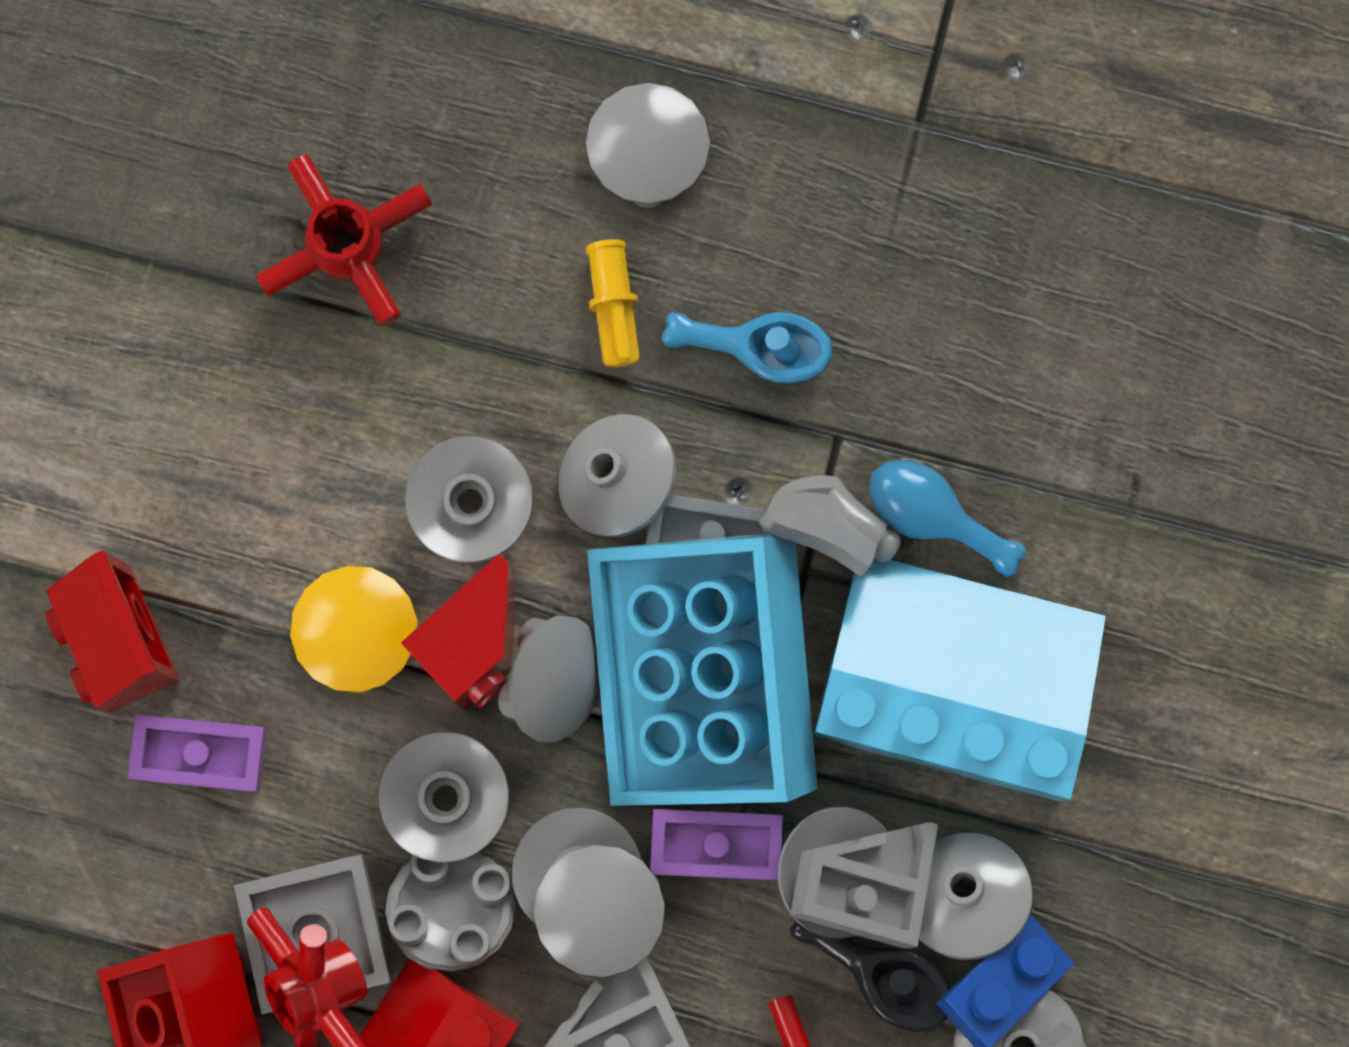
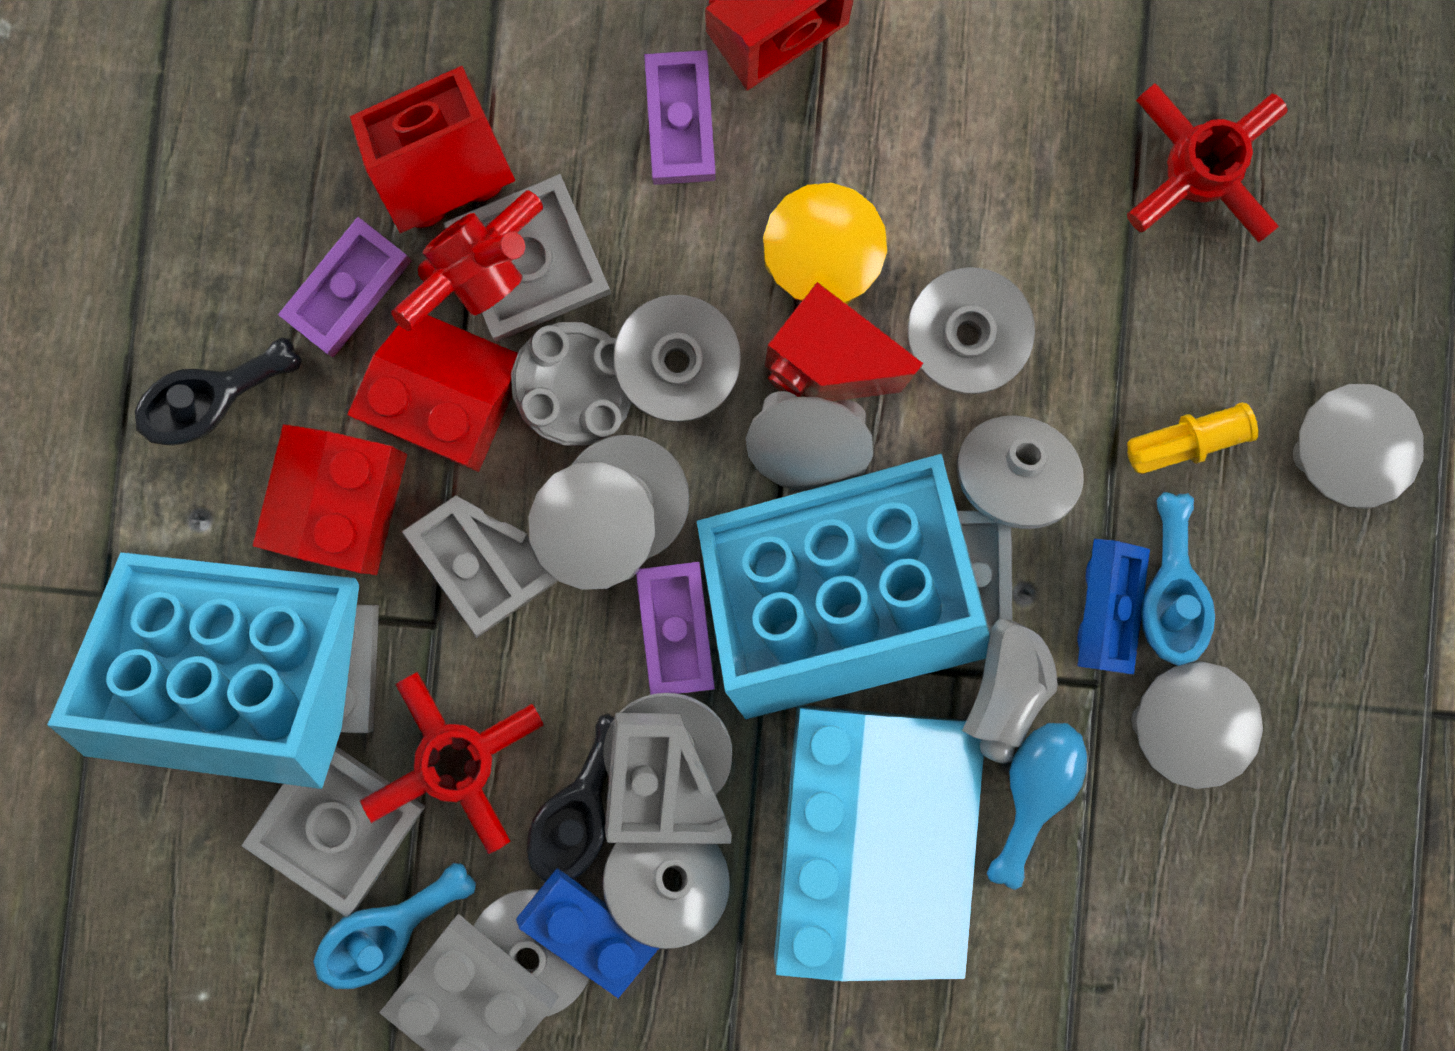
camera: 80 degrees right, 5 degrees up
none -> blue plate [1077,539,1150,674]
none -> light grey dish [1131,661,1263,789]

